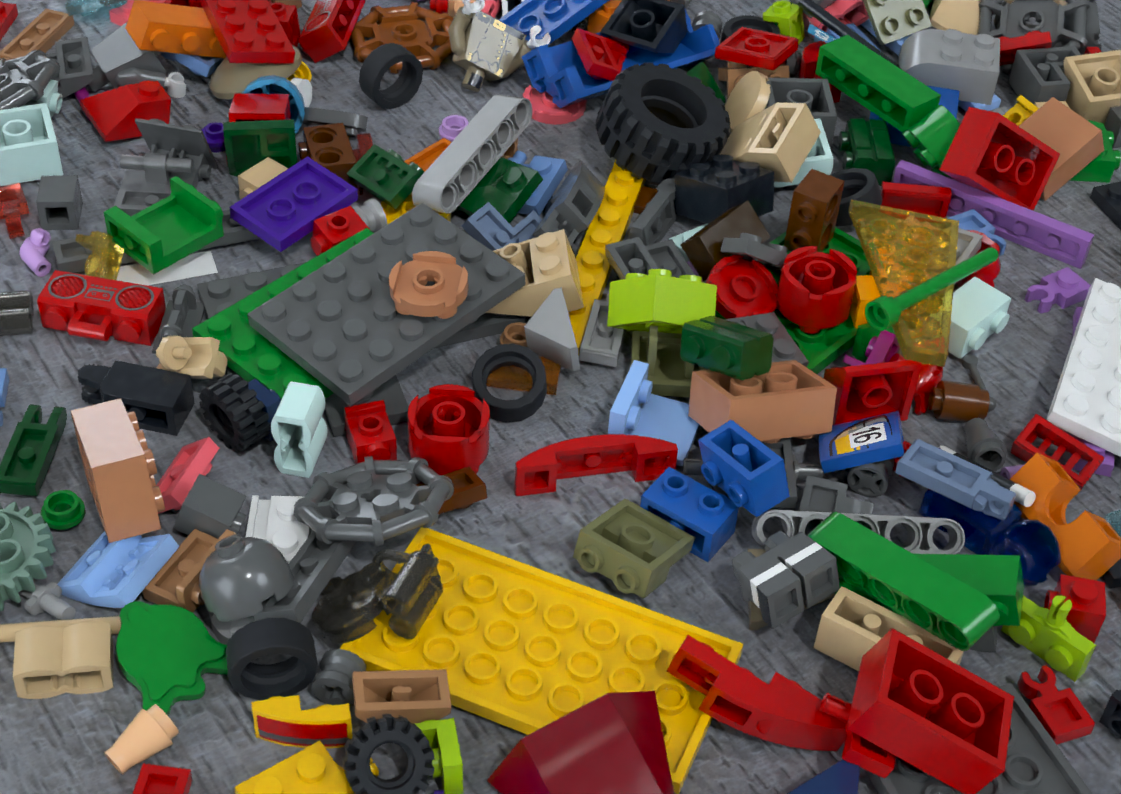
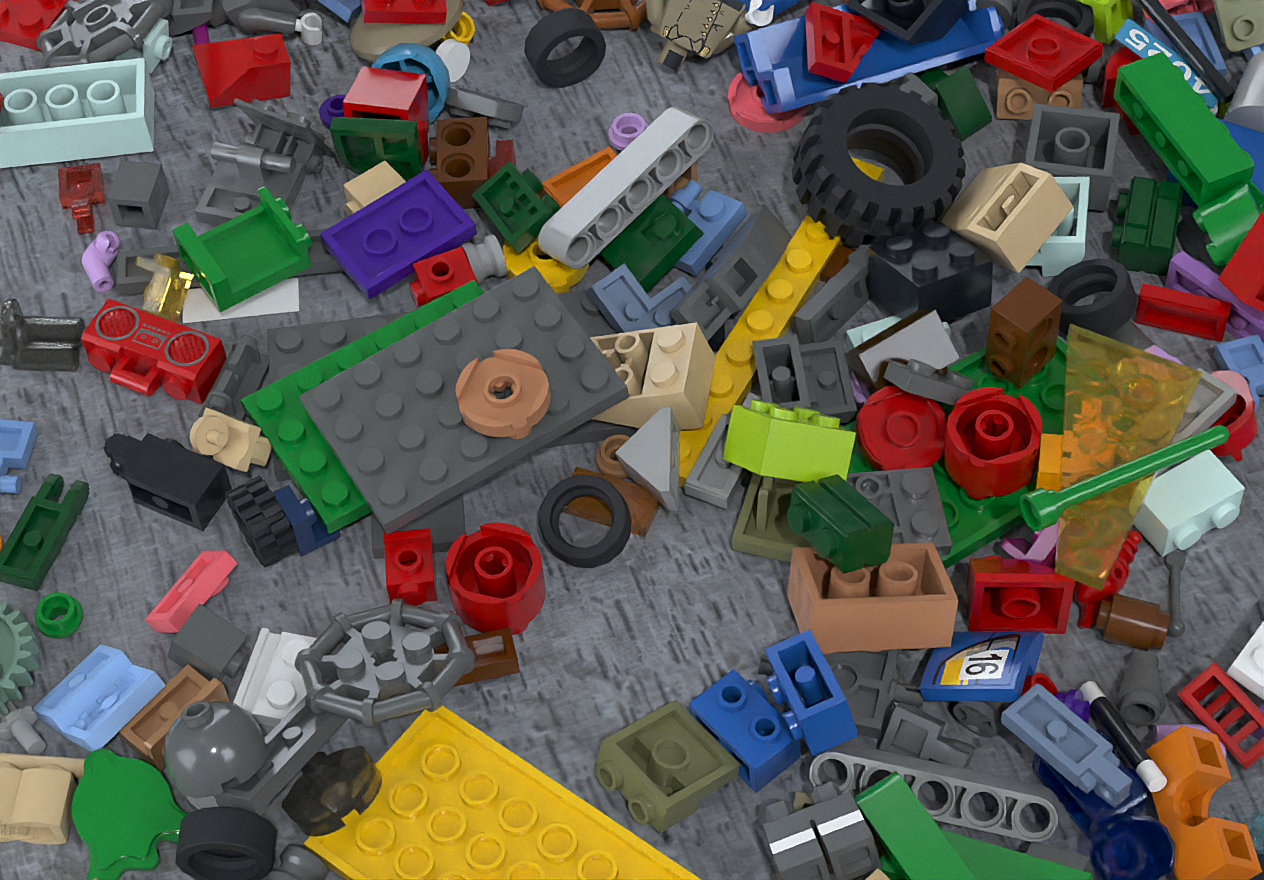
camera: 20 degrees right, 10 degrees up
nougat brick [70,398,165,543] -> none
light aqua brick [271,381,327,478] -> none
clear smoke piece [372,544,443,639] -> none
red slope [514,434,678,497] -> none
light blue bracket [608,360,700,466] -> none
tan tile [725,71,770,132] -> none

